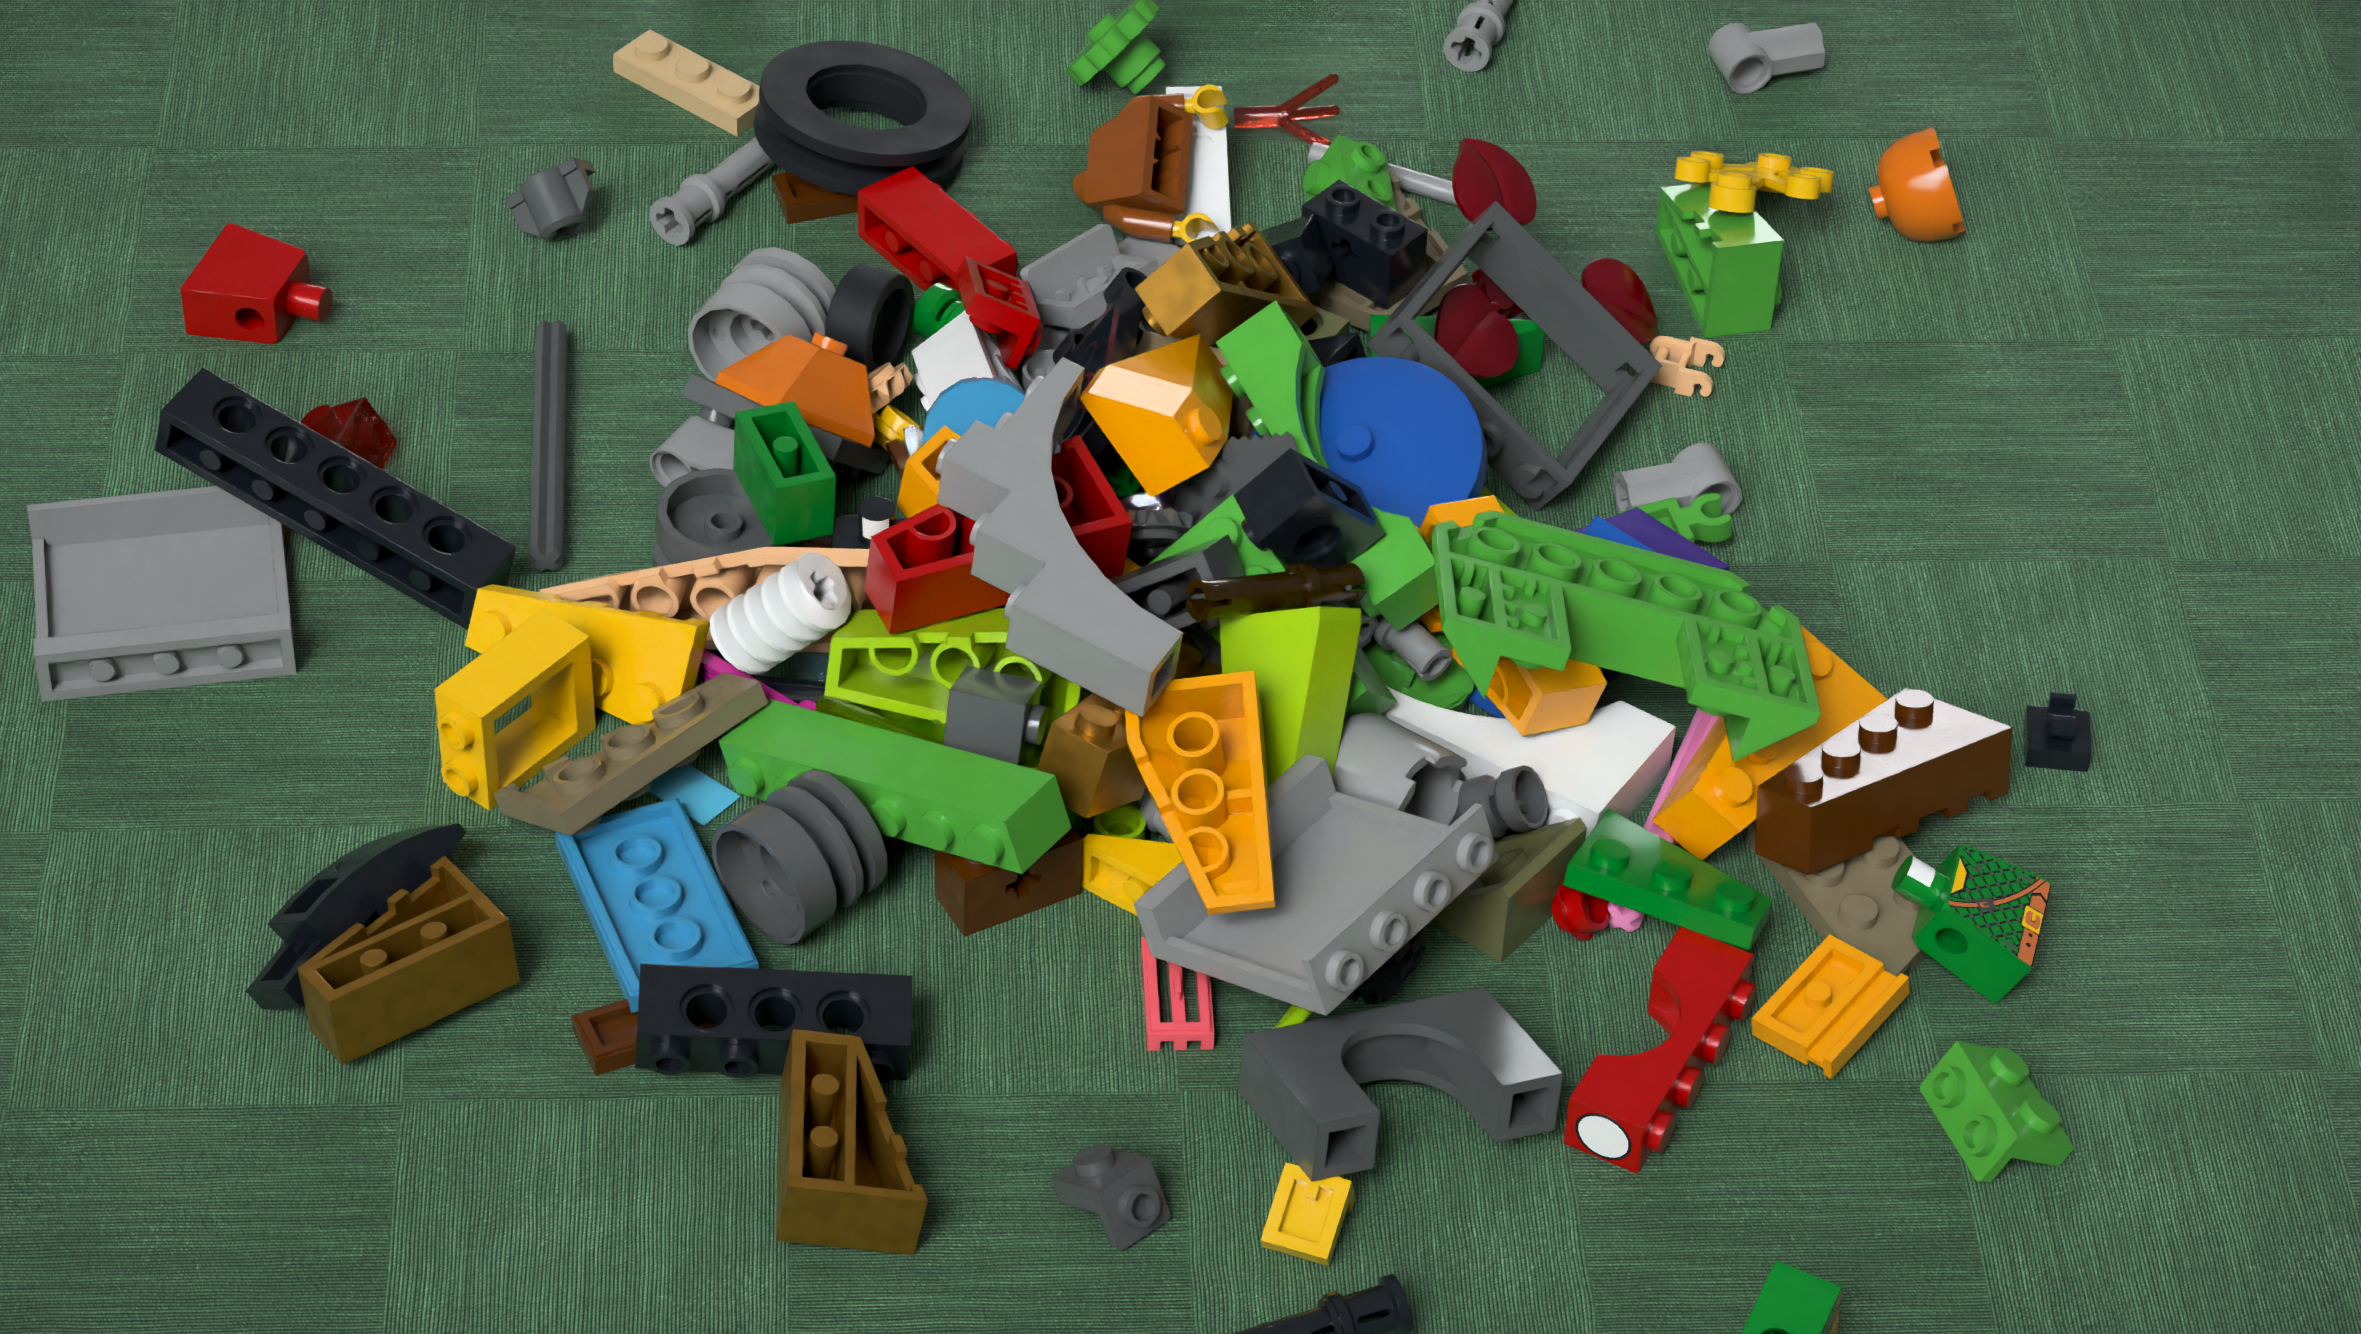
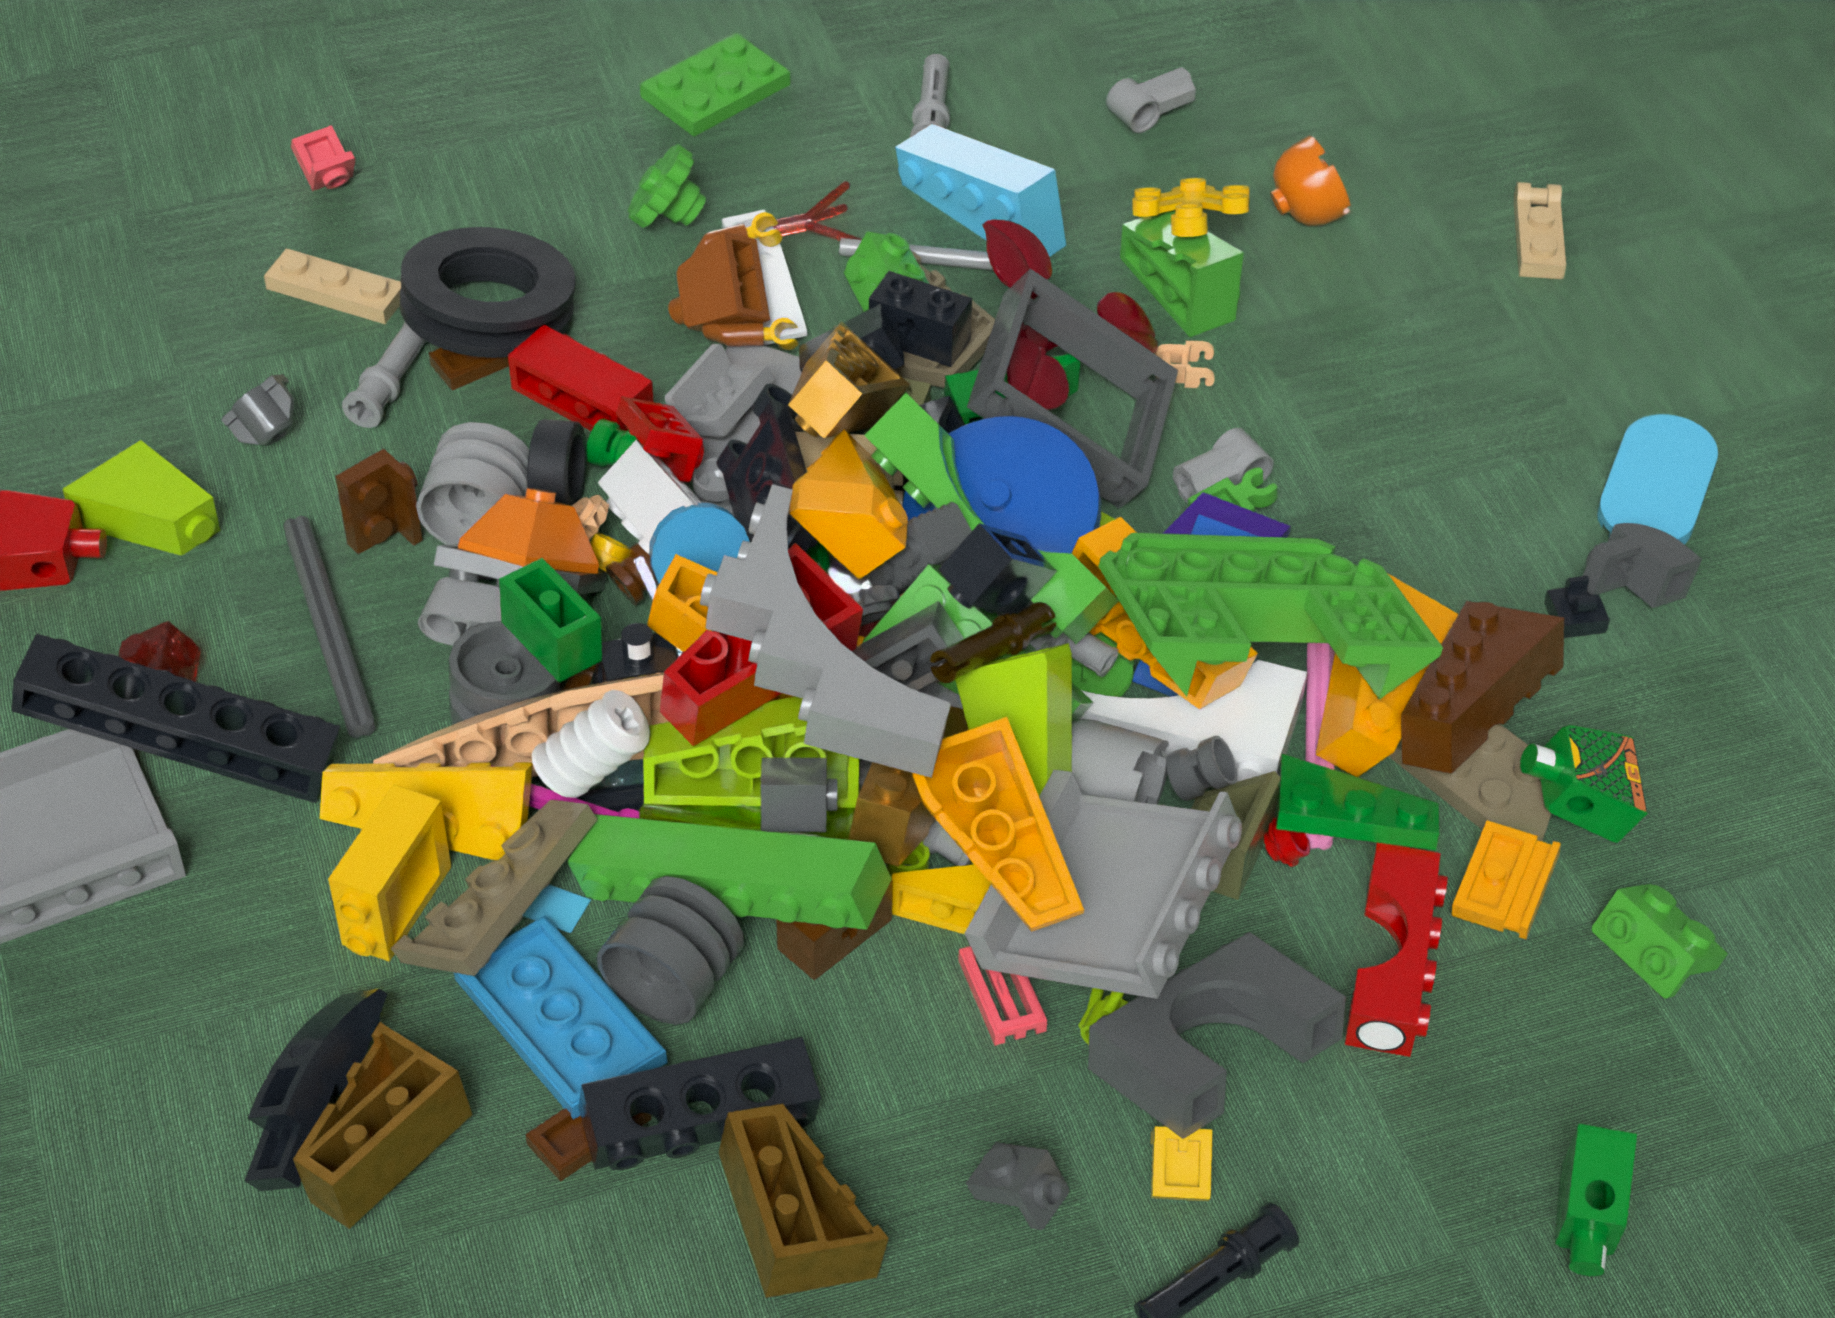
camera: 15 degrees left, 5 degrees up
none -> lime slope [62,440,220,556]
none -> reddish brown bracket [335,448,423,555]
none -> medium azure wedge [895,124,1066,257]
none -> tan plate [1514,182,1566,279]
none -> dark grey brick [1583,523,1702,608]
none -> medium azure tile [1597,414,1718,545]

